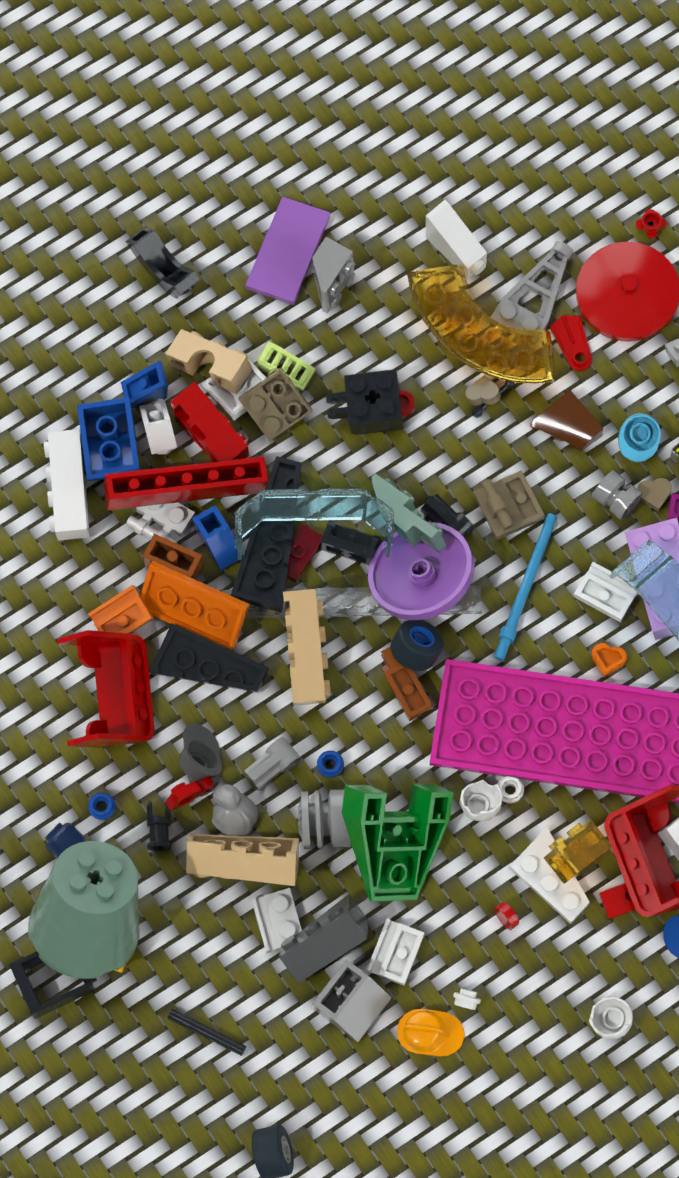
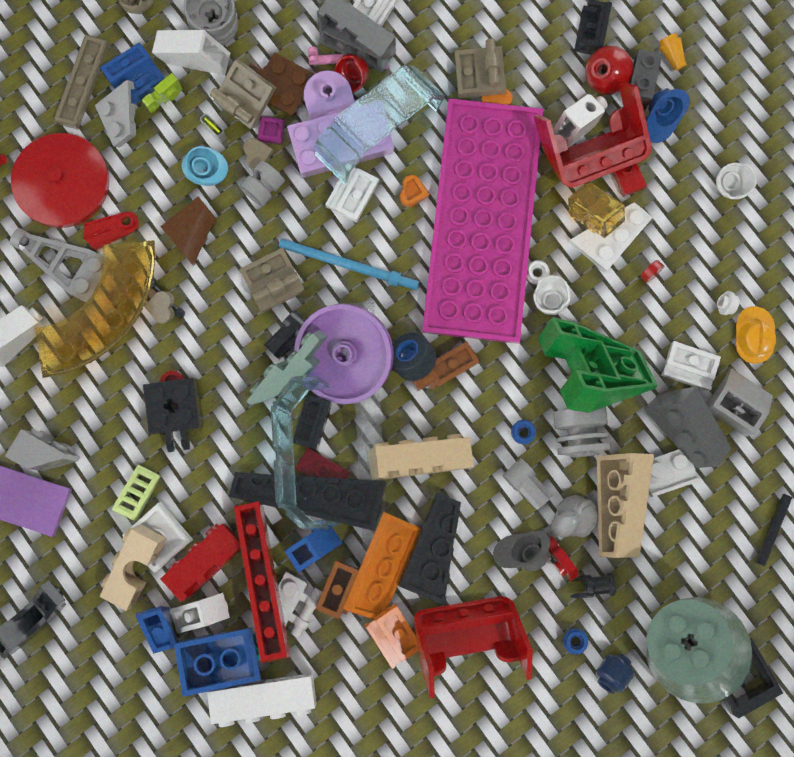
camera: 100 degrees left, 10 degrees up
dark tan plate [238,367,313,441] -> none

